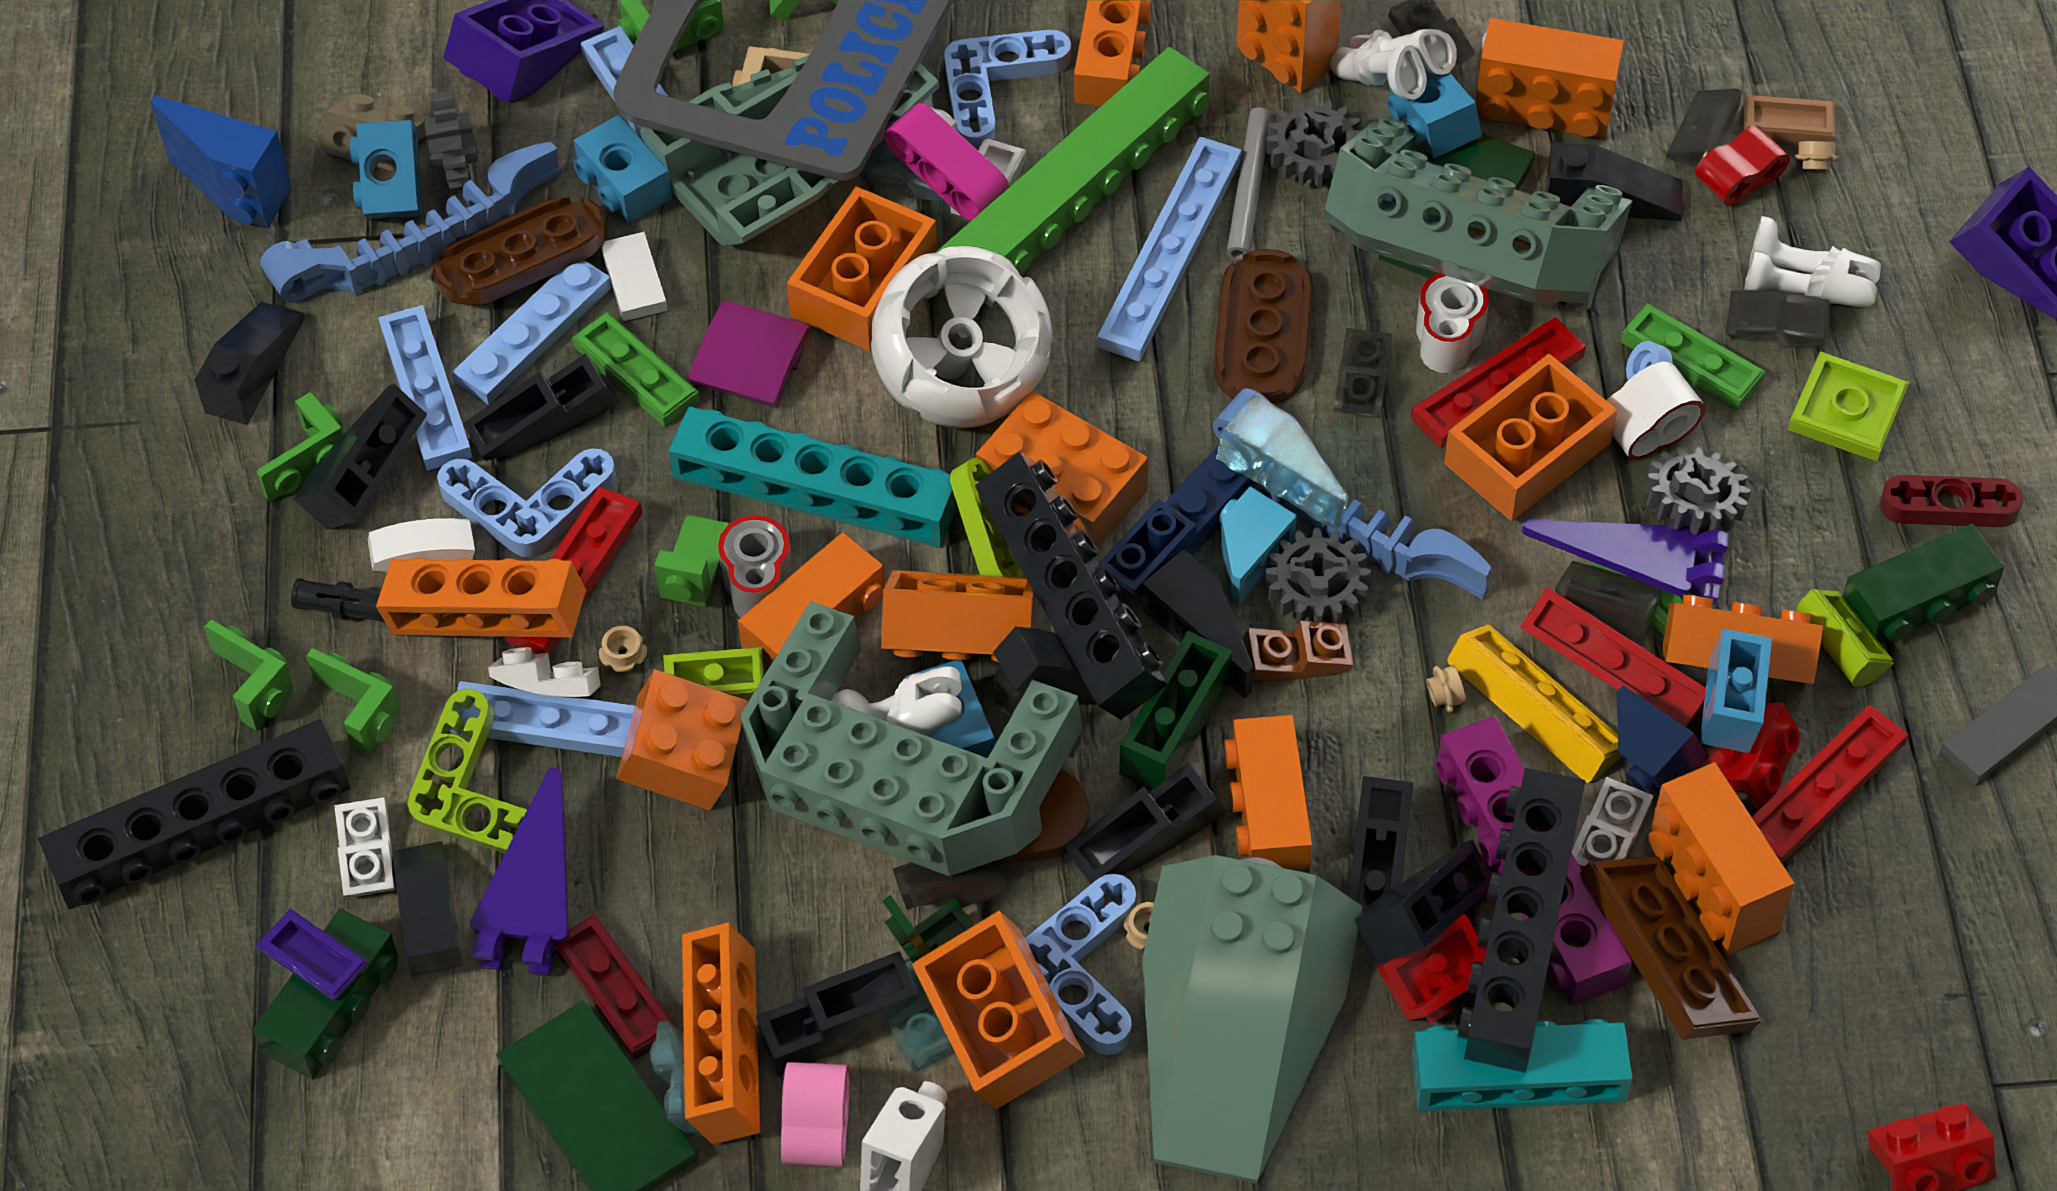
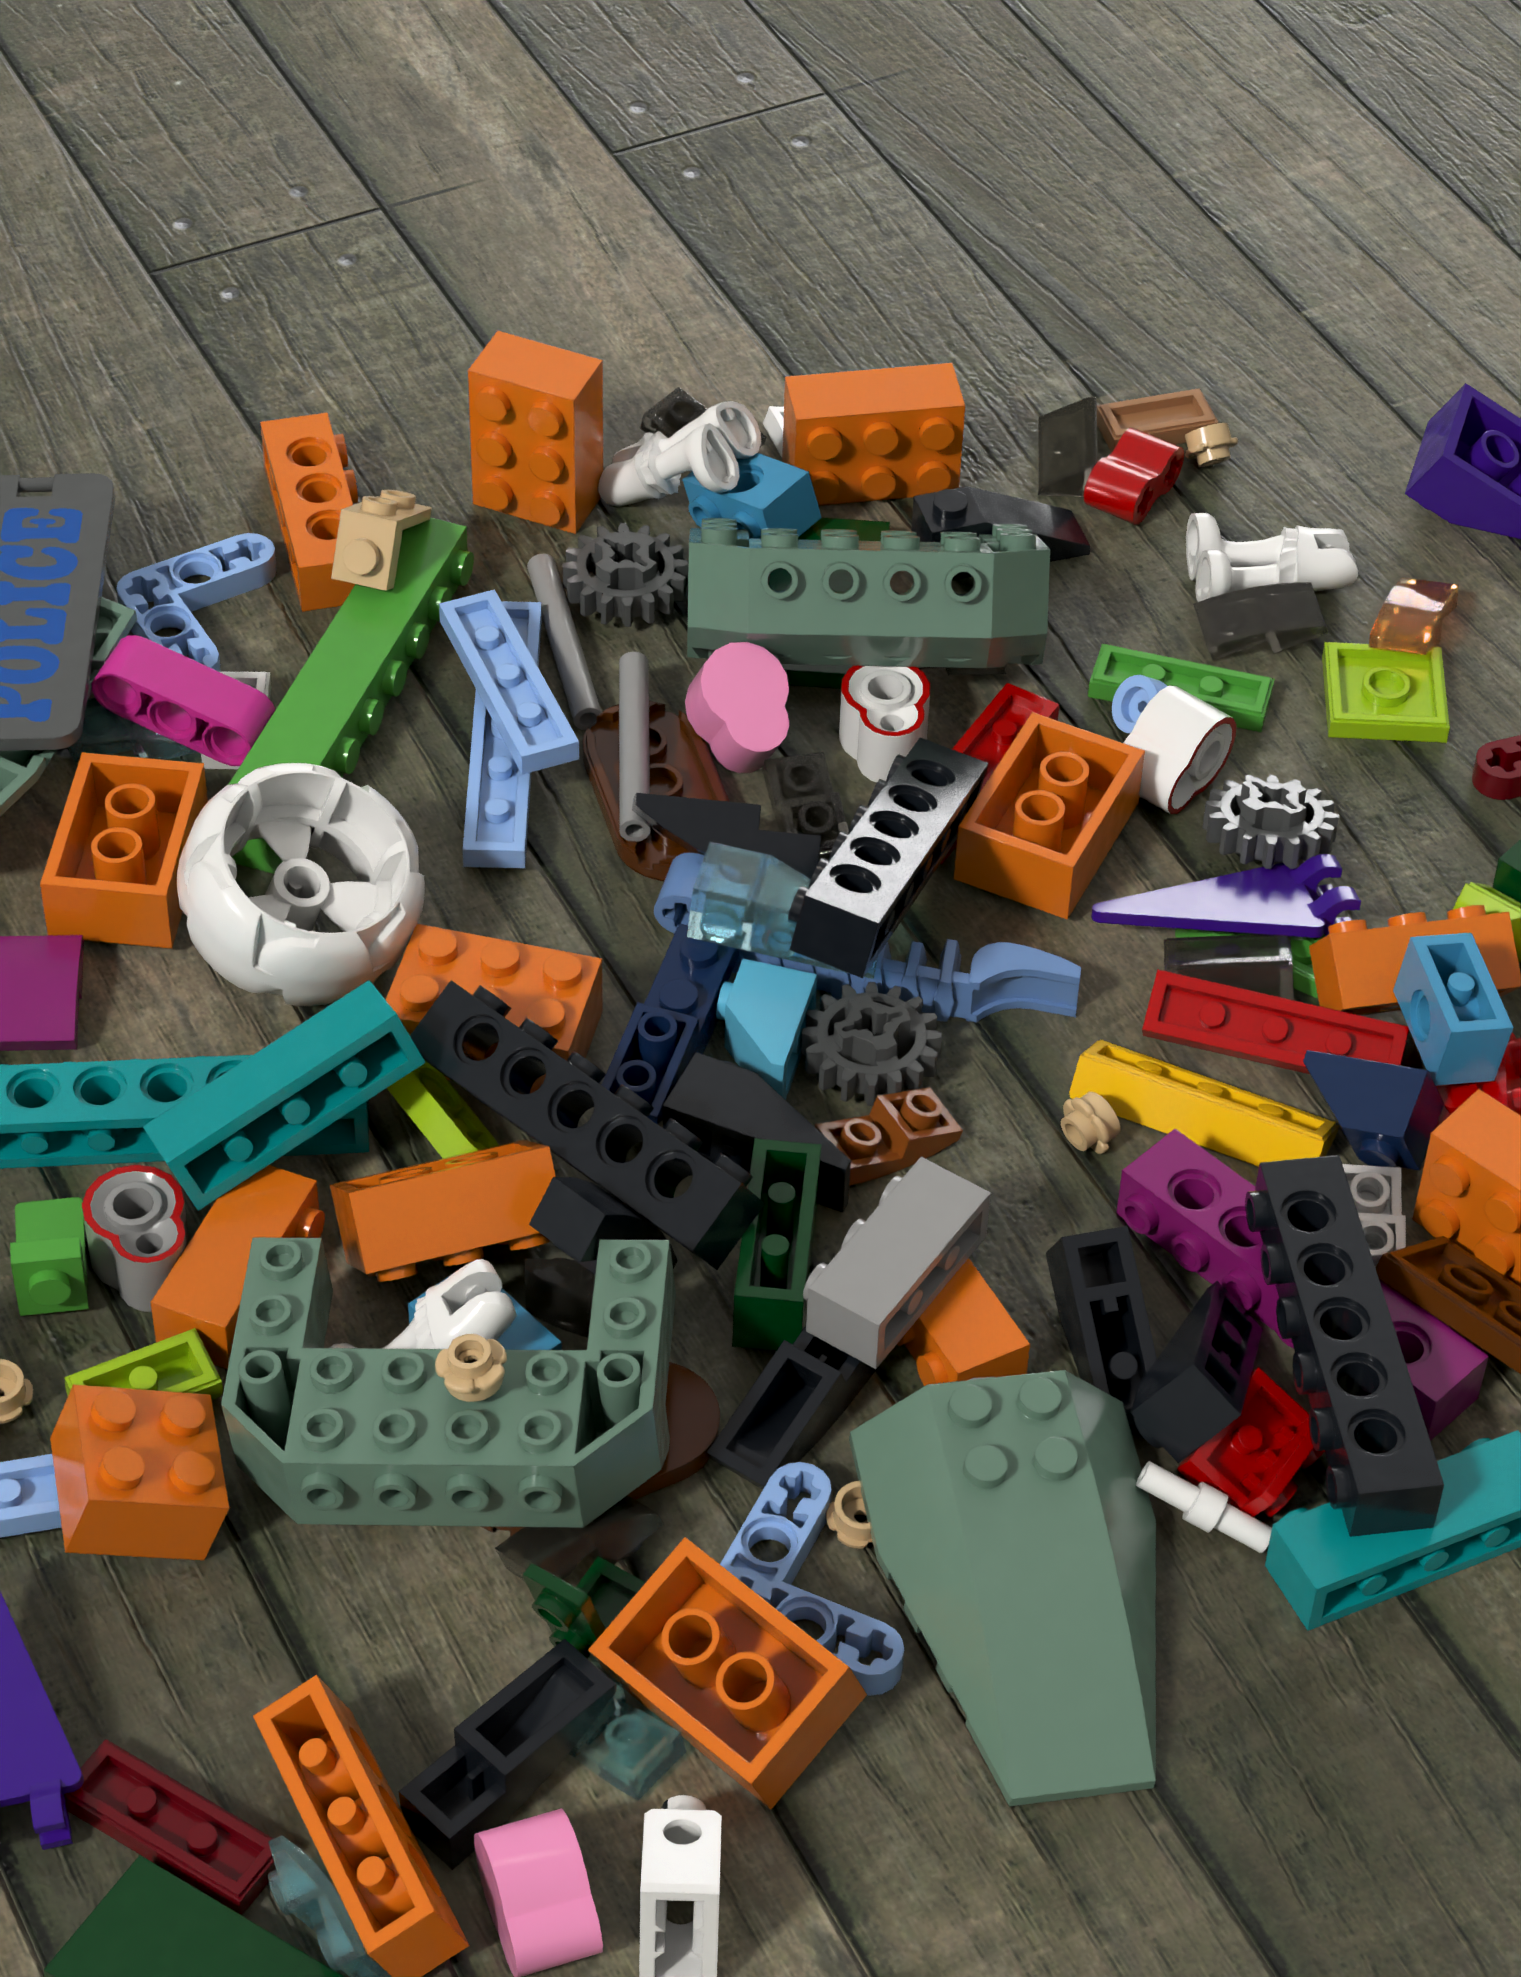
camera: 25 degrees left, 10 degrees down
none -> teal brick [143,980,426,1211]
none -> tan bracket [331,490,432,591]
none -> tan plate [435,1334,507,1402]
none -> light blue plate [439,589,579,775]
none -> light grey piece [619,652,650,842]
none -> black slope [632,793,821,888]
none -> bright pink piece [685,642,789,773]
none -> black brick [787,737,989,978]
none -> light grey brick [803,1157,991,1369]
none -> white bar [1136,1461,1272,1553]
none -> clear orange slope [1369,577,1459,655]

